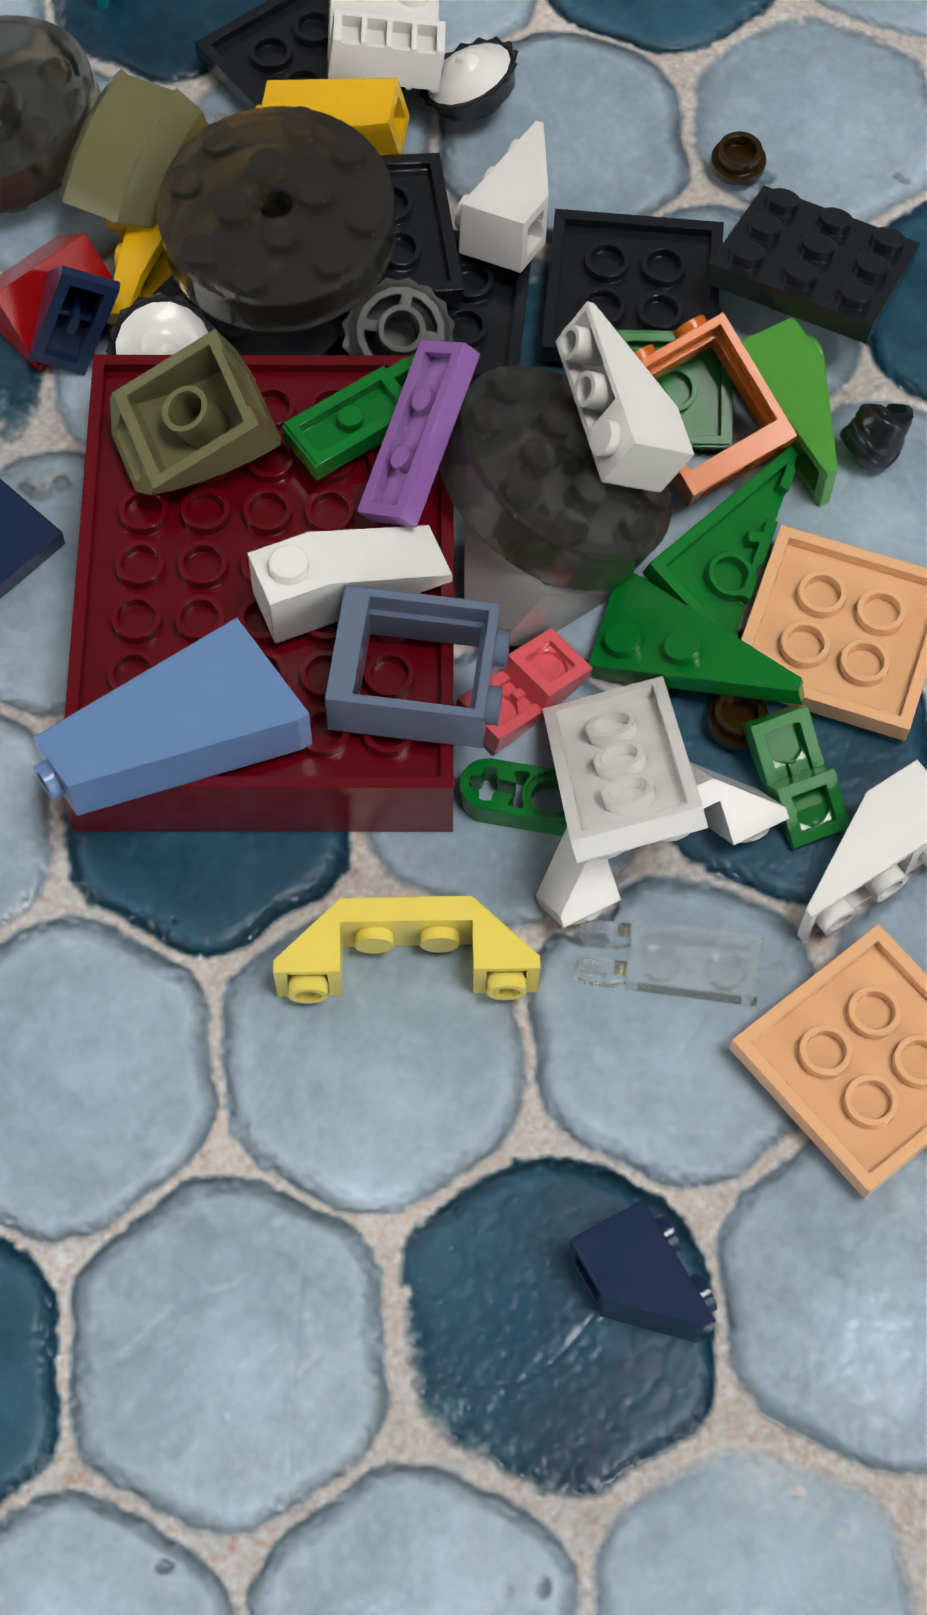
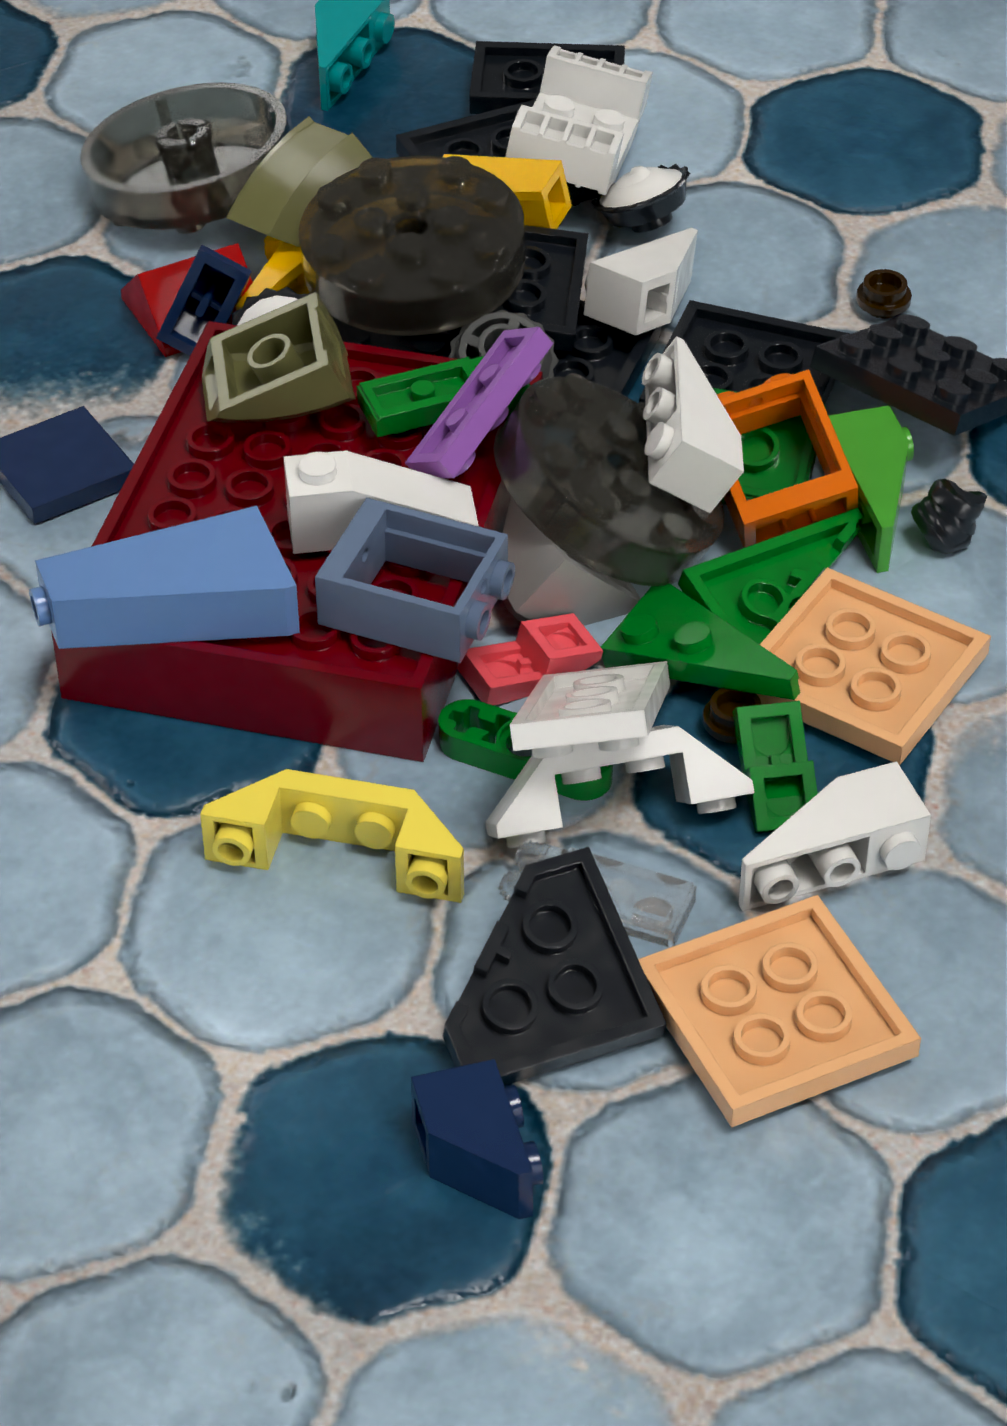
camera: 15 degrees right, 20 degrees down
none -> black plate [442,847,667,1086]

